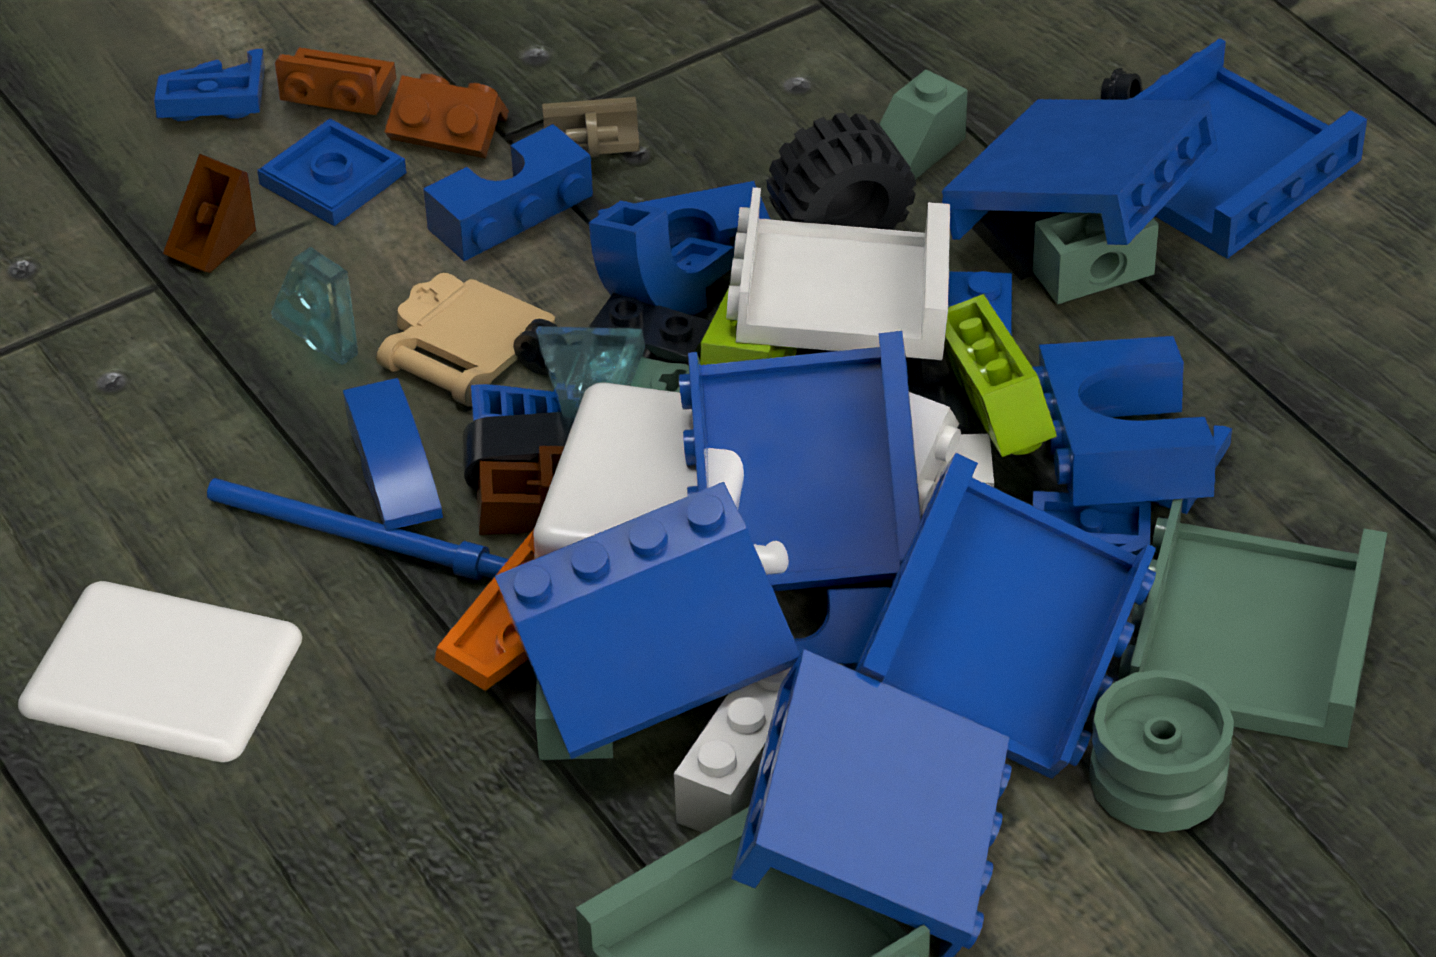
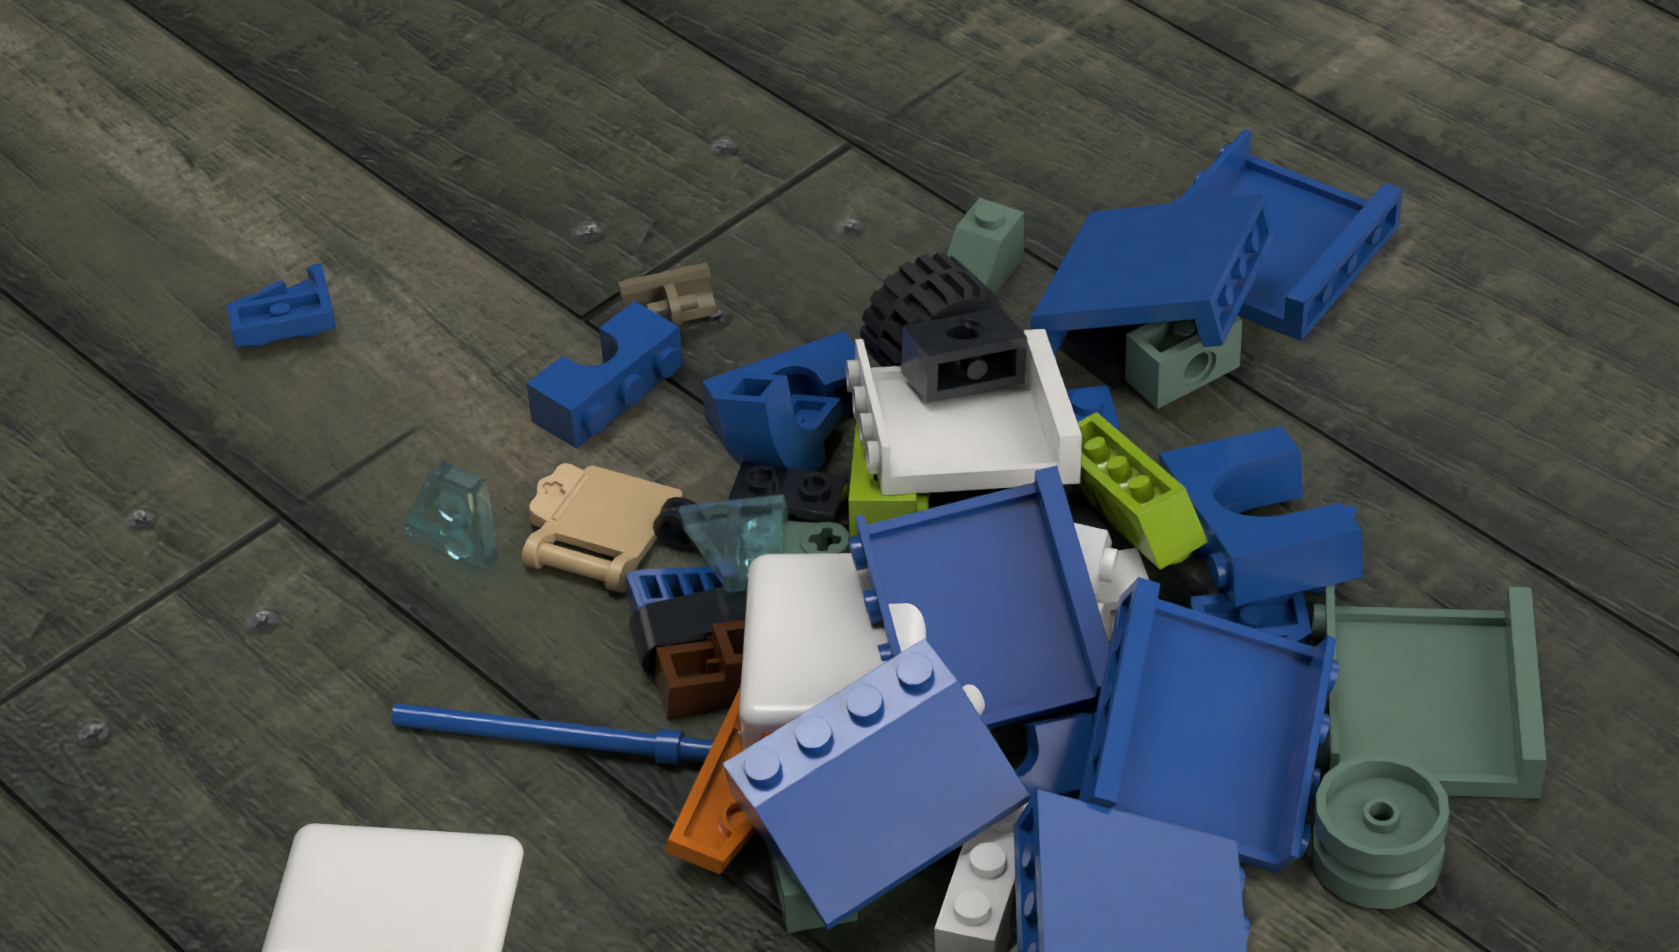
camera: 10 degrees left, 0 degrees up
reddish brown slope [163,154,256,273] -> none
blue tile [257,118,407,226] -> none
dark orange bracket [275,47,396,115] -> none
blue slope [342,378,443,531] -> none
dark orange bracket [384,74,509,159] -> none
black plate [1101,68,1143,100] -> none
none -> black brick [901,307,1027,403]

